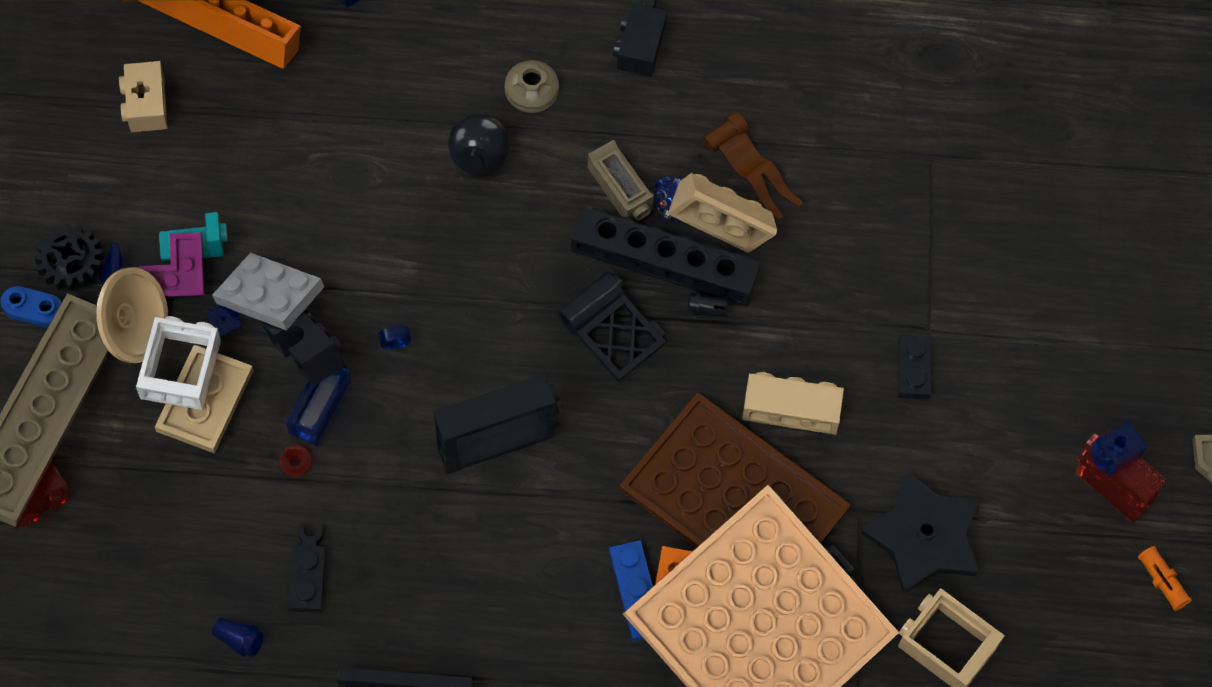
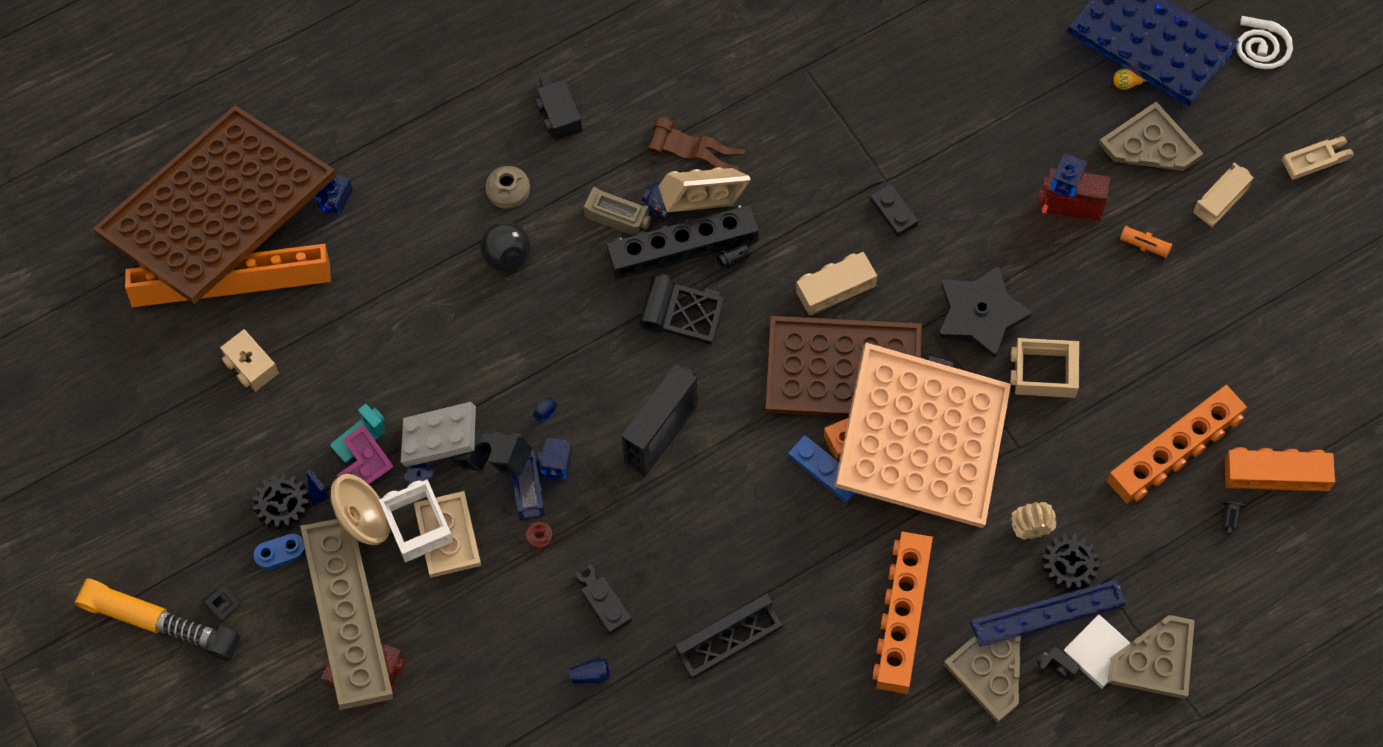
camera: 30 degrees left, 0 degrees up
none -> clear blue brick [537,438,573,480]

